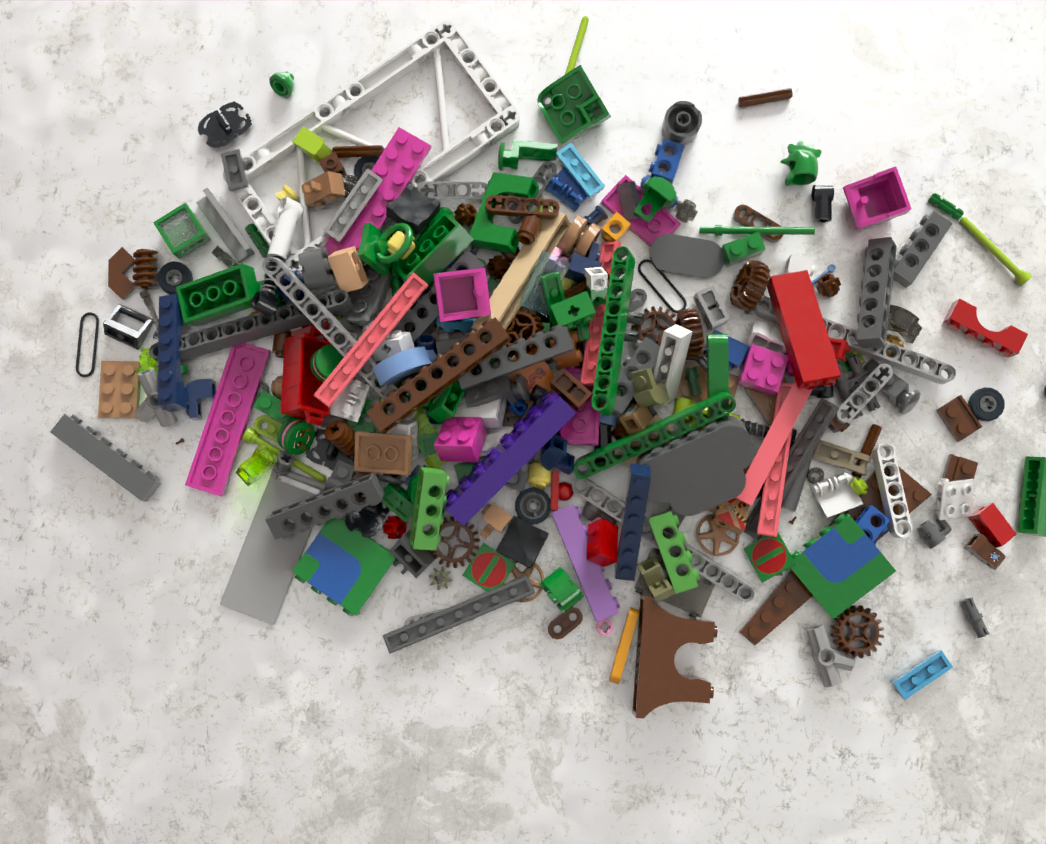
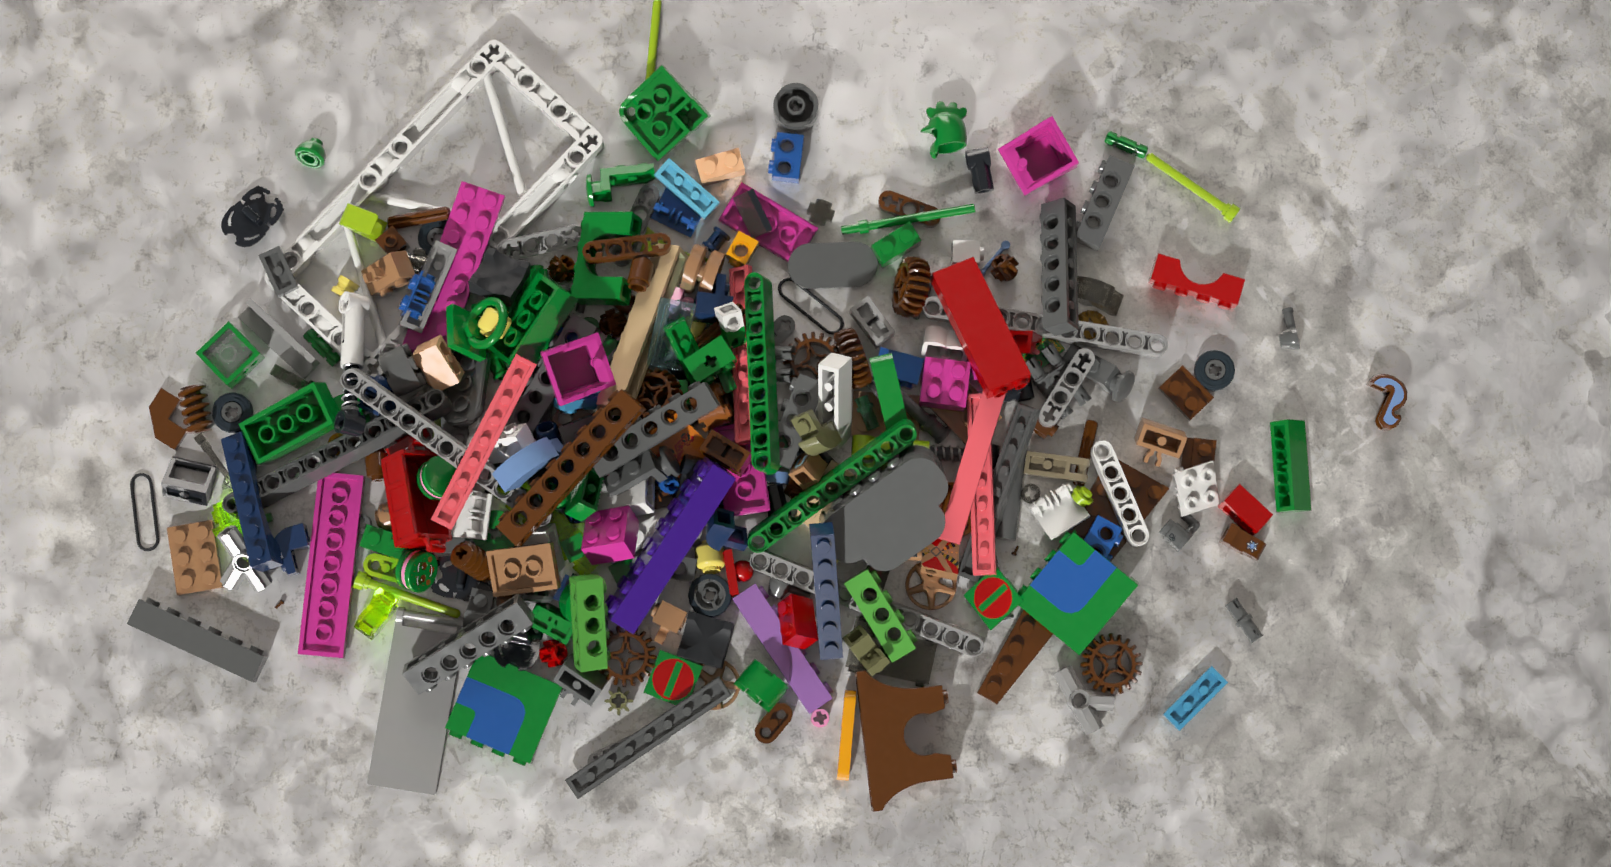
camera: 15 degrees left, 0 degrees up
dark grey bush [273,451,295,476] -> none
green piece [634,175,679,223] -> none
reddish brown axle [738,87,793,107] -> none
none -> blue hinge [398,270,436,320]
none -> light nougat brick [695,148,745,187]
none -> dark grey pin [900,388,951,444]
none -> medium nougat brick [1134,417,1187,467]

